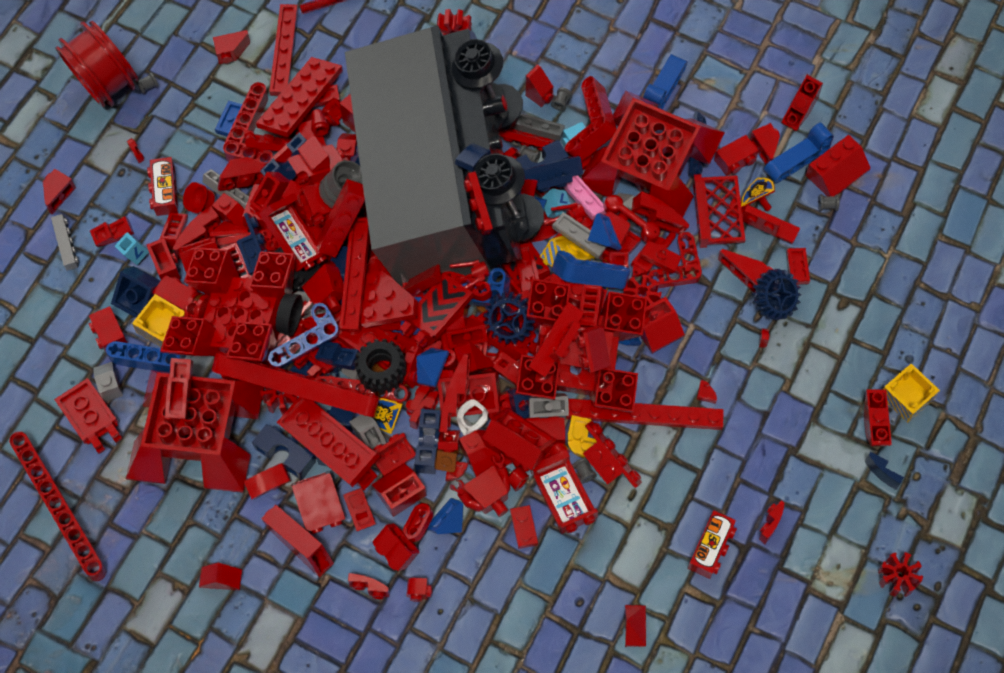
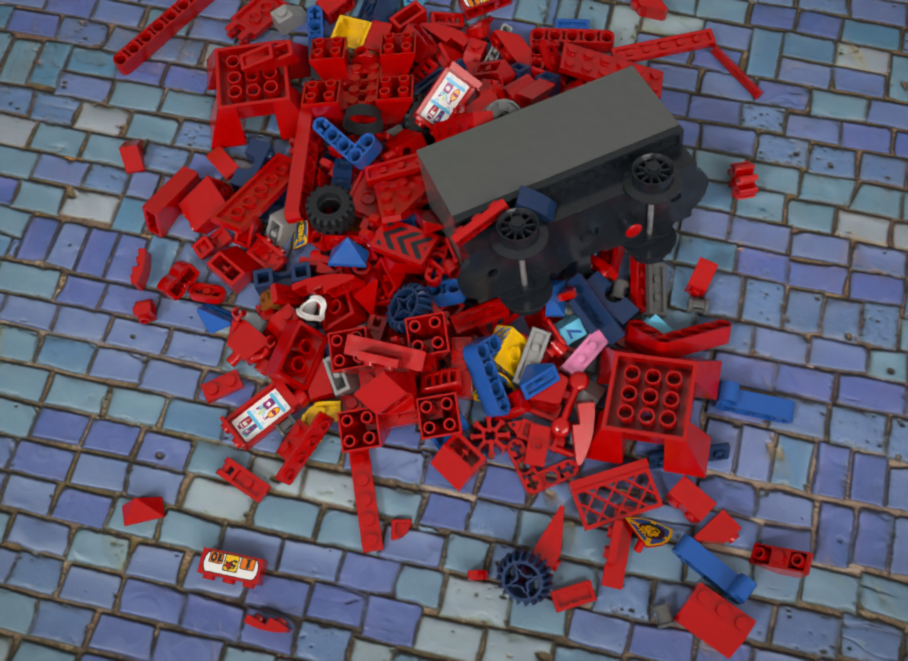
camera: 80 degrees right, 5 degrees up
none -> red plate [215,456,272,504]

